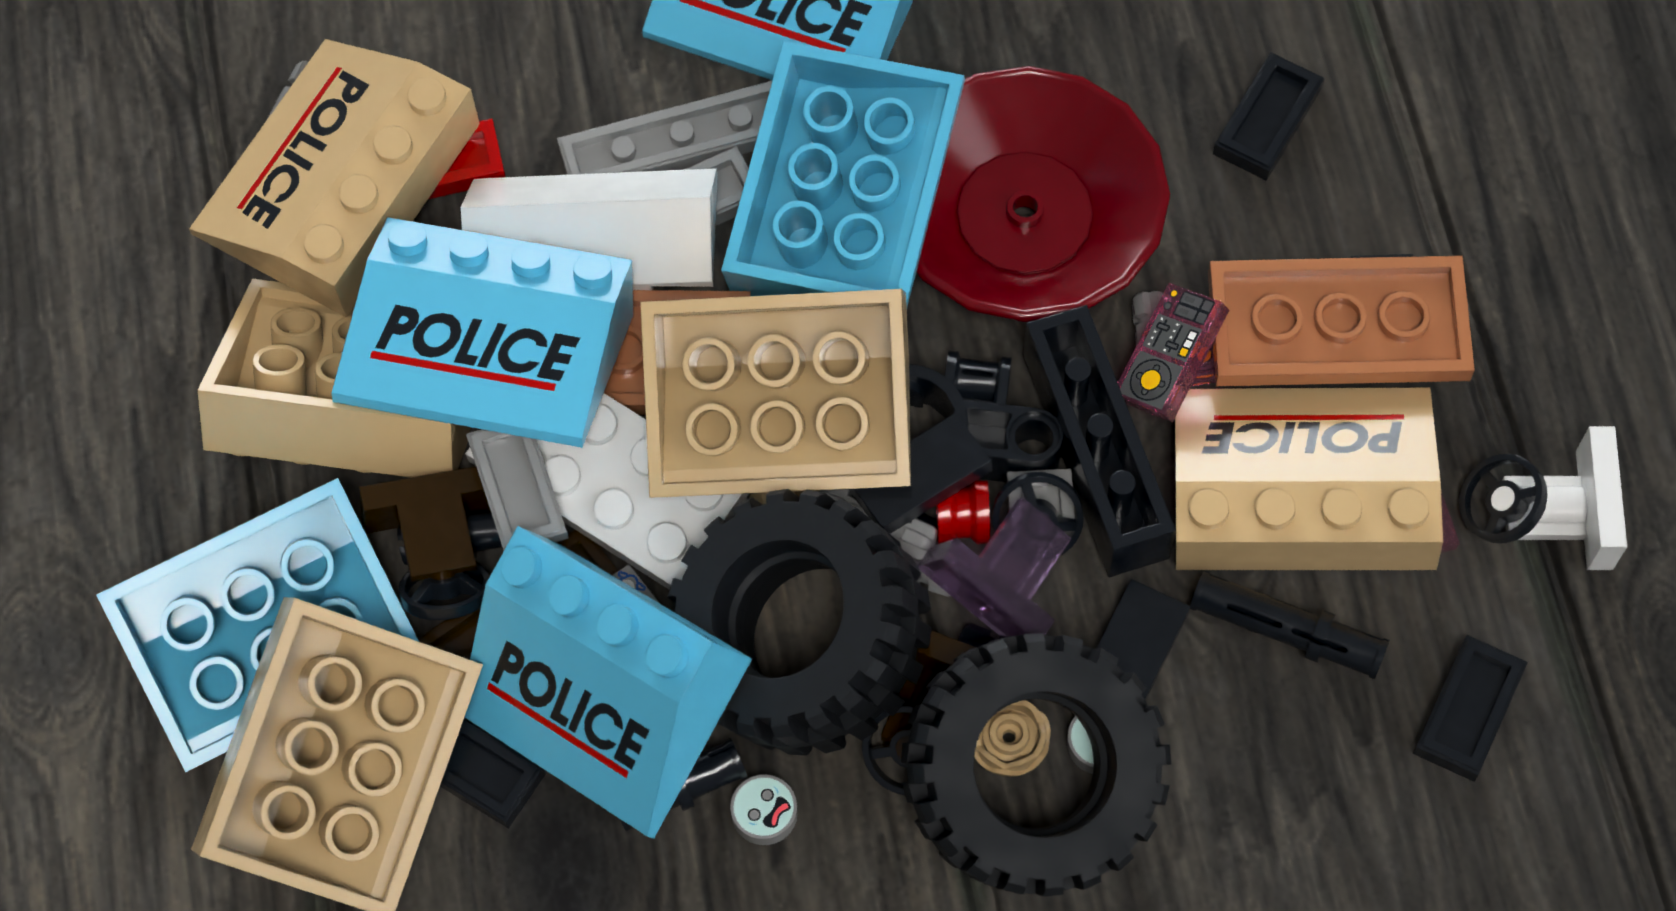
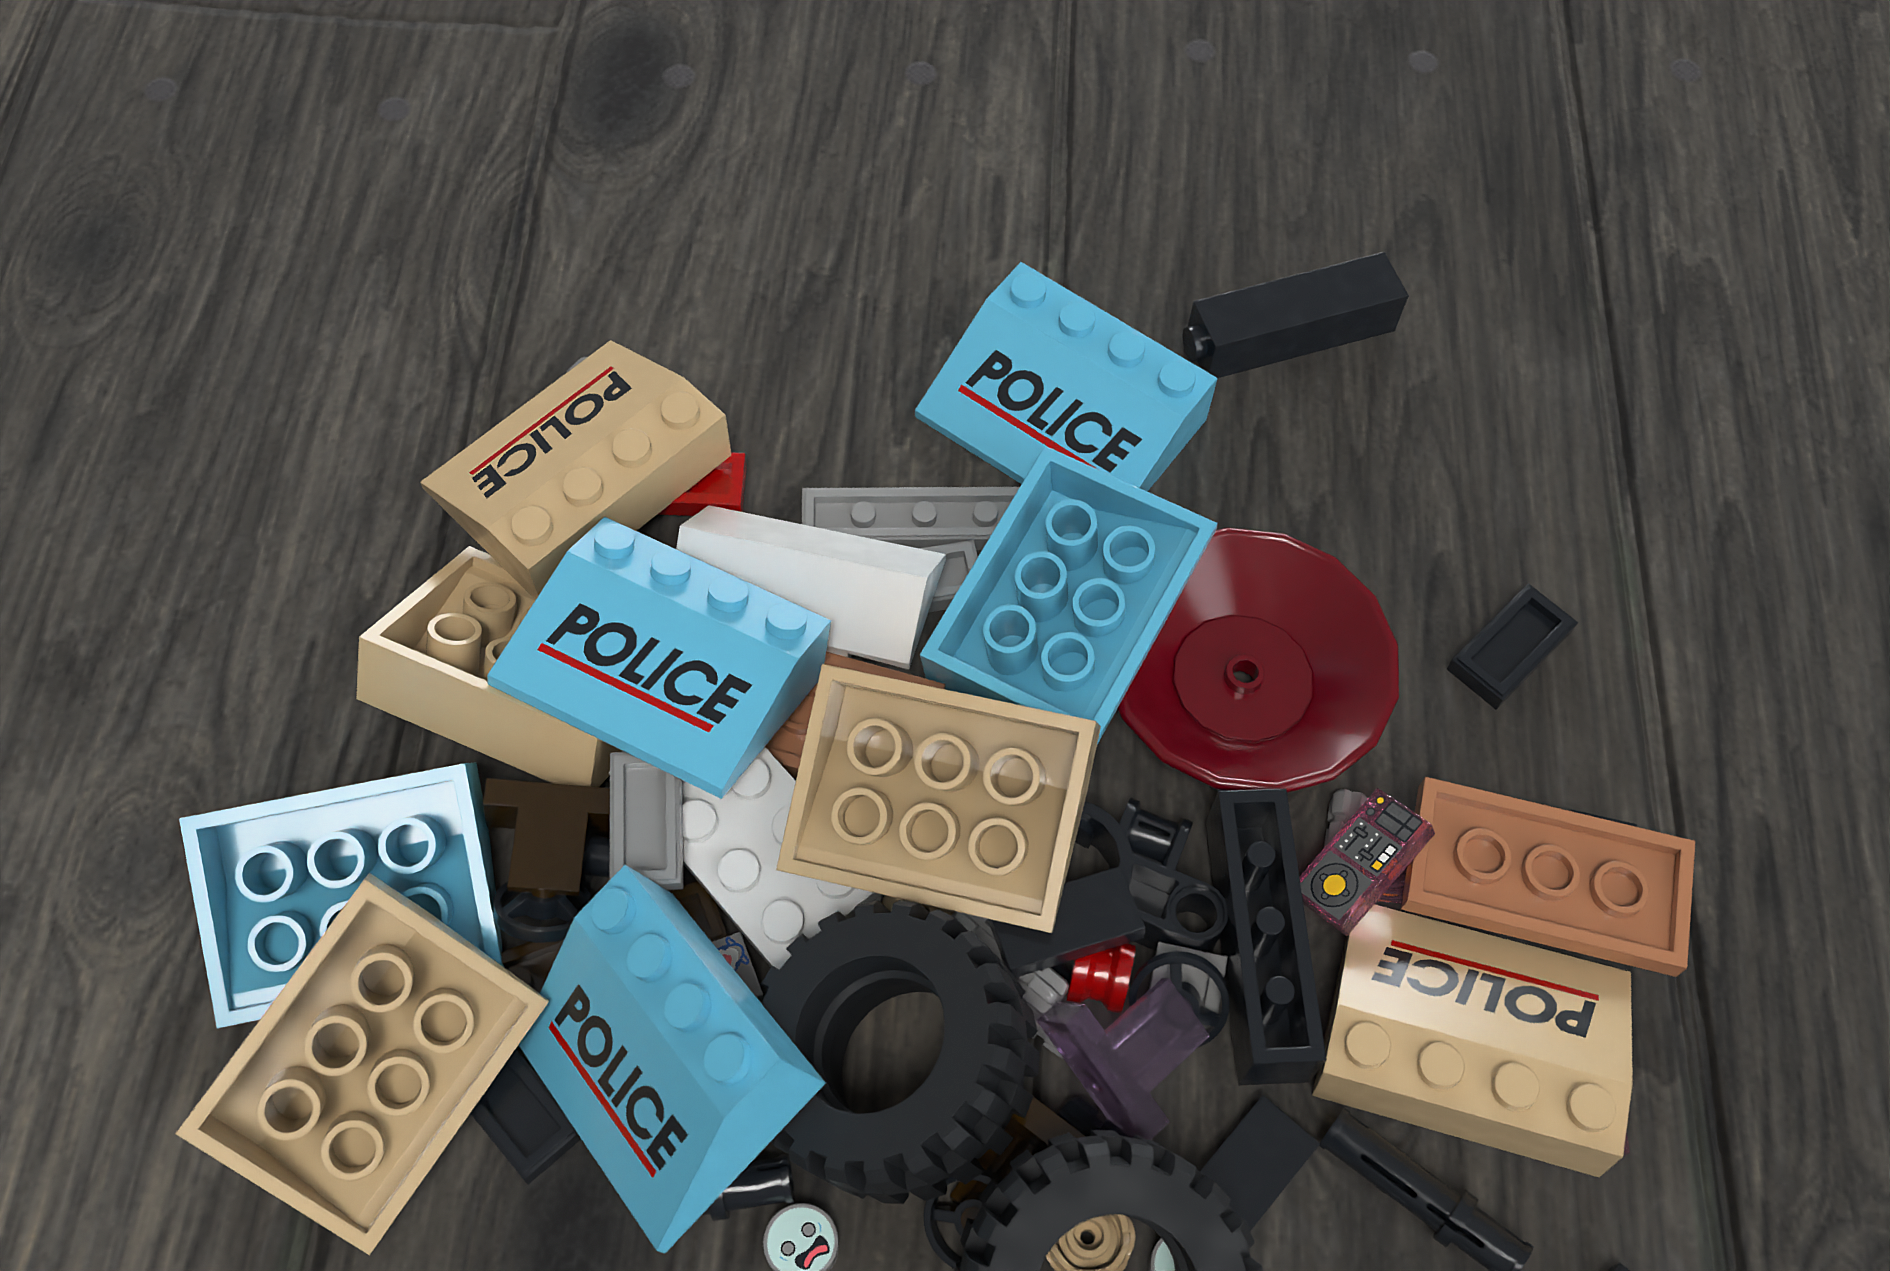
camera: 10 degrees right, 5 degrees down
white piece [1459,426,1627,570] -> none

